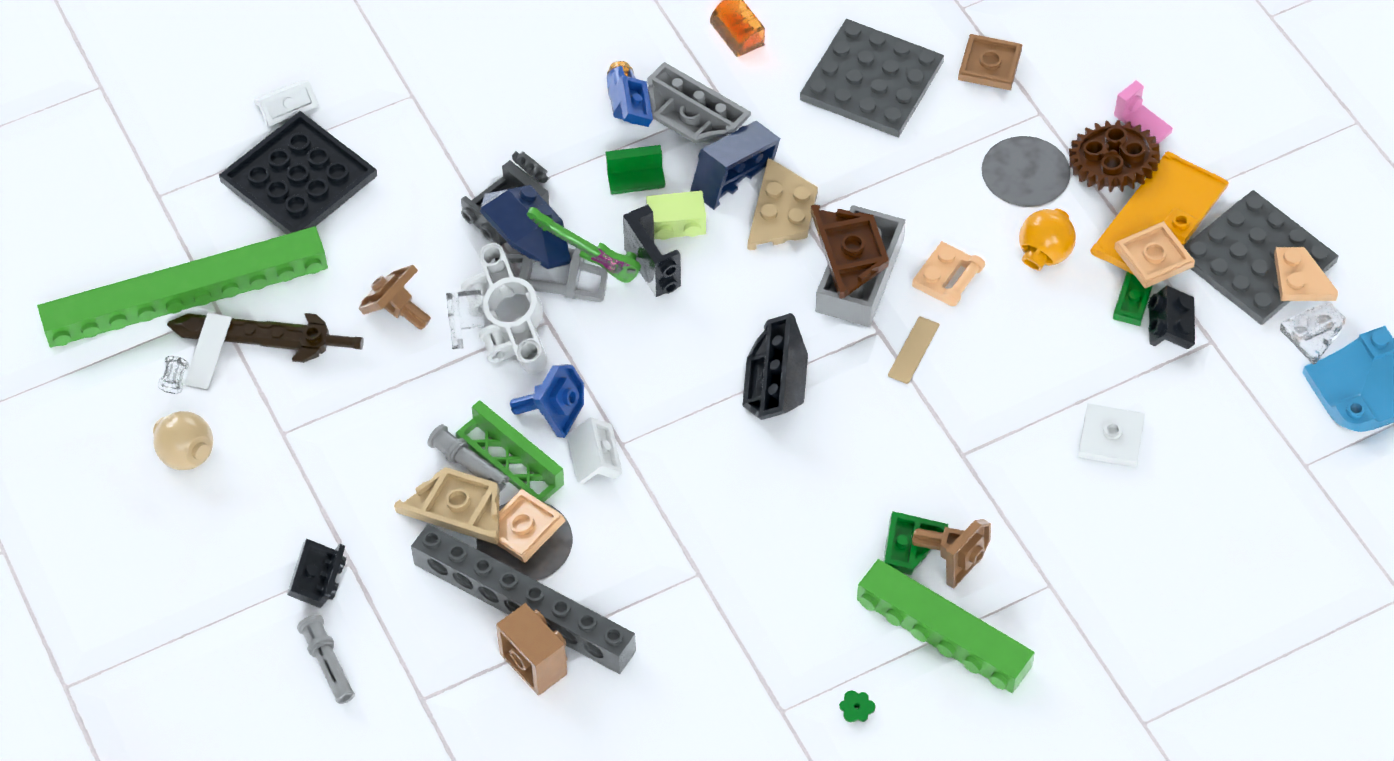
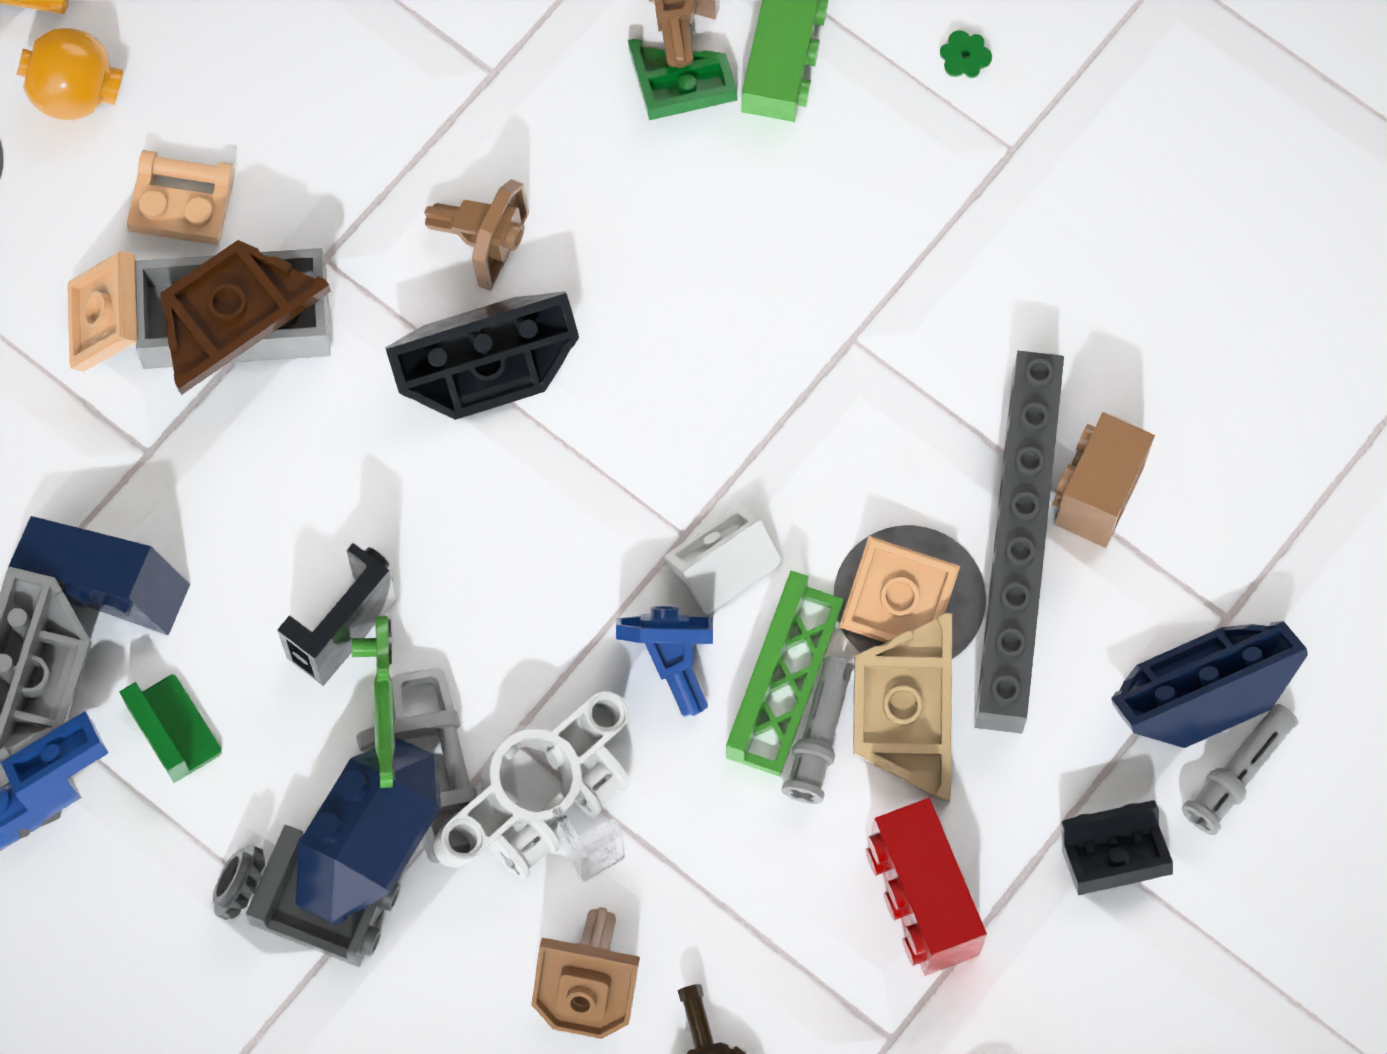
camera: 115 degrees left, 15 degrees up
yellowish green brick [646,191,706,240] -> none
tan wing [747,159,818,250] -> none
tan sticker [888,316,940,384] -> none
none -> light nougat plate [67,251,137,372]
none -> medium nougat piece [424,179,529,291]
none -> red brick [865,797,987,976]
none -> dark blue wedge [1111,621,1308,748]

